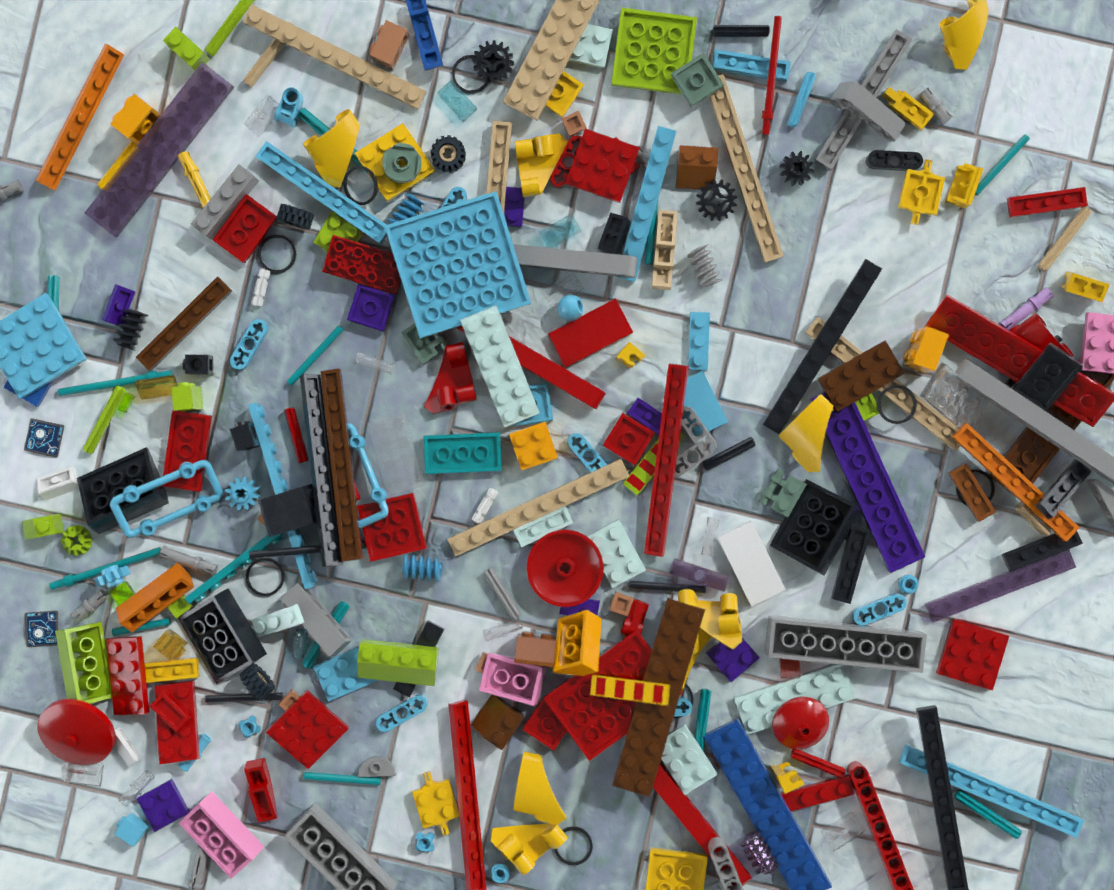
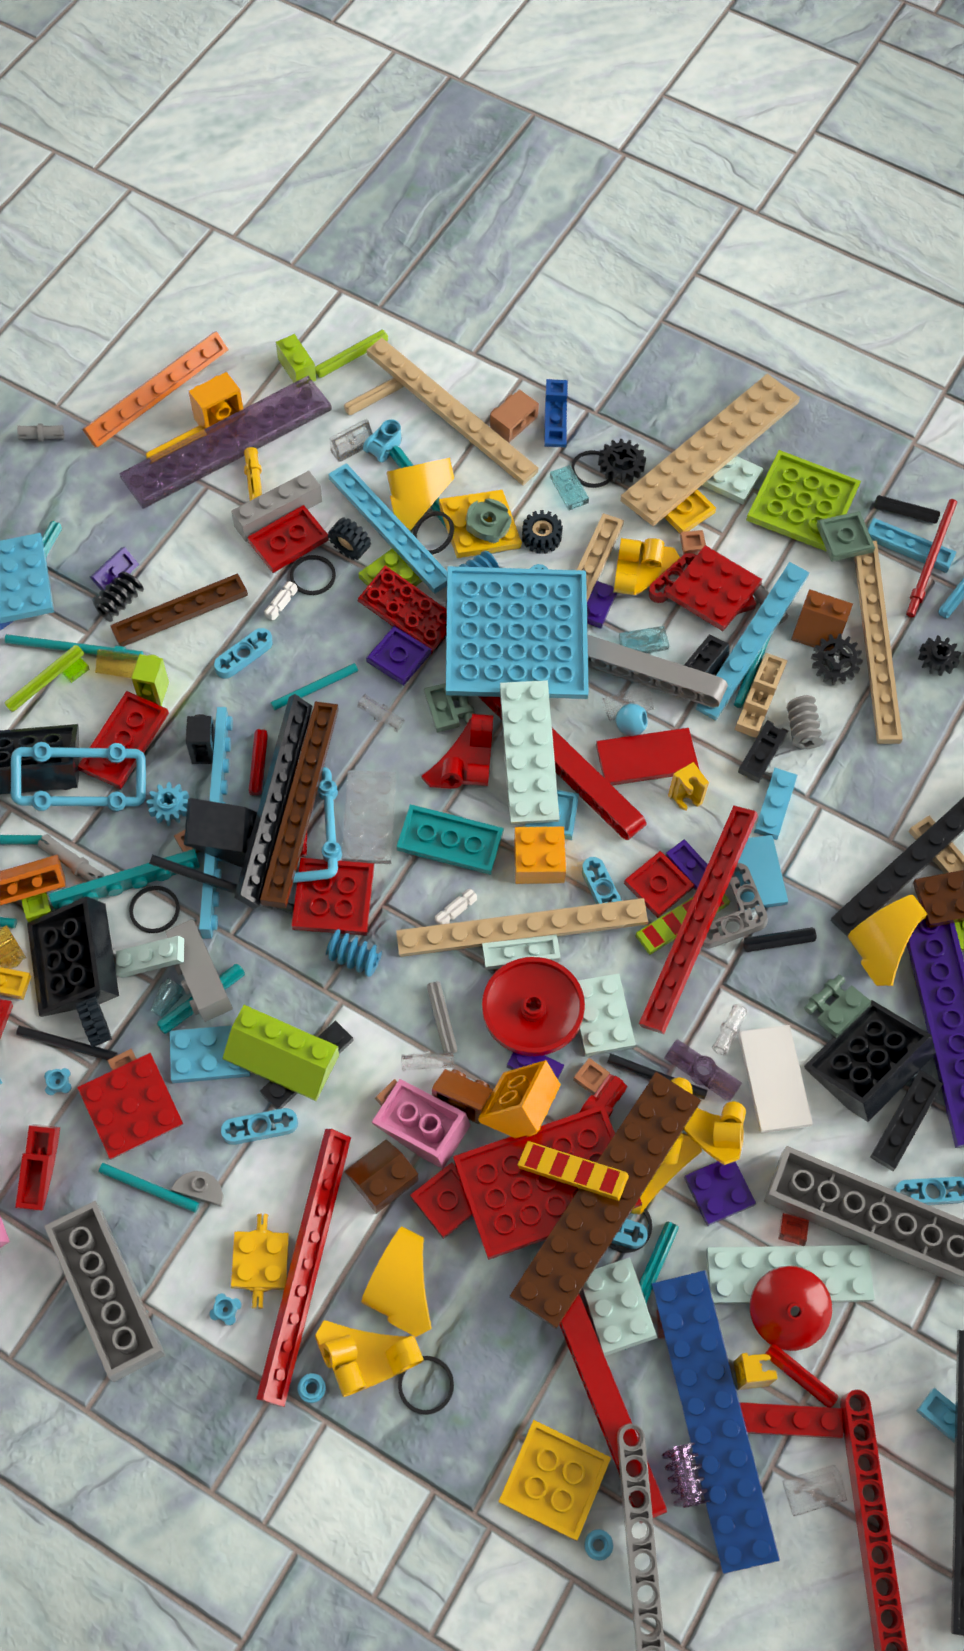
camera: 15 degrees right, 25 degrees down
black brick [182,354,213,375] -> none
none -> black plate [738,720,789,783]

